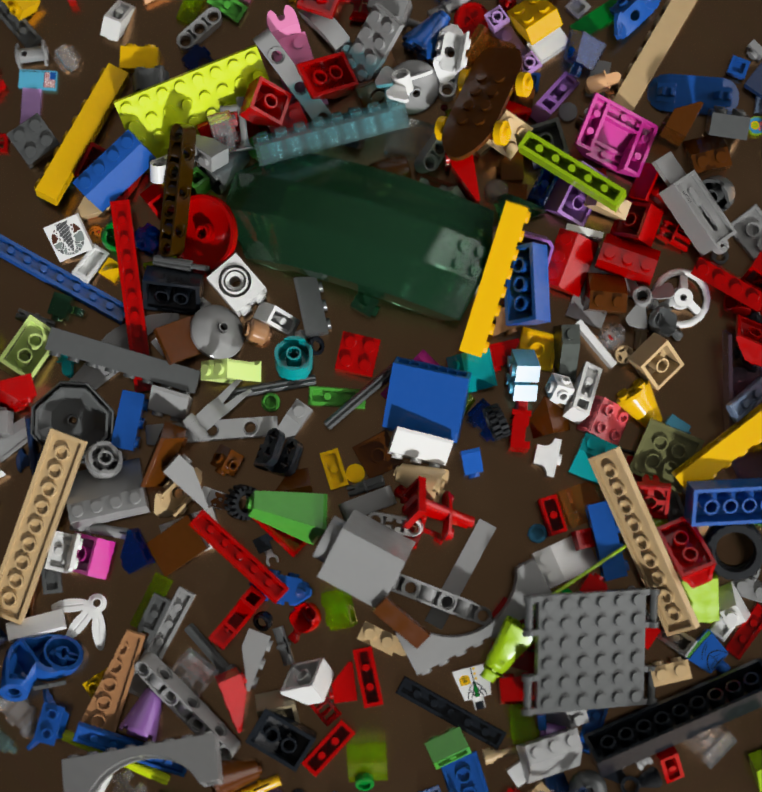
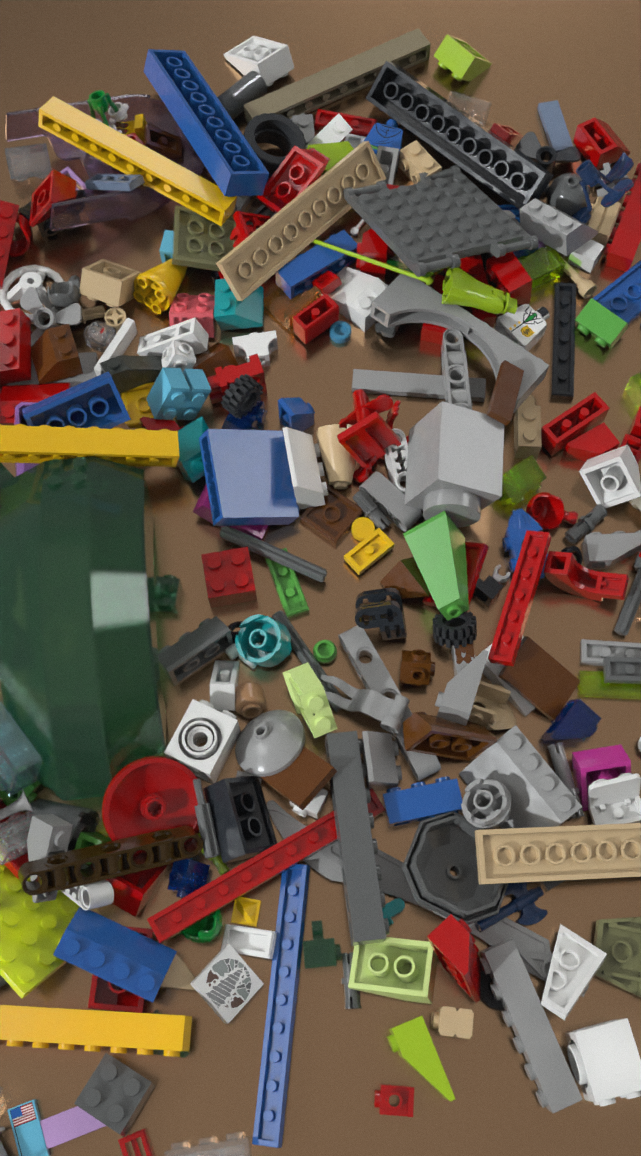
camera: 110 degrees left, 15 degrees down
clear orange tile [87,224,103,244] -> none
light grey slope [278,399,313,440] -> none

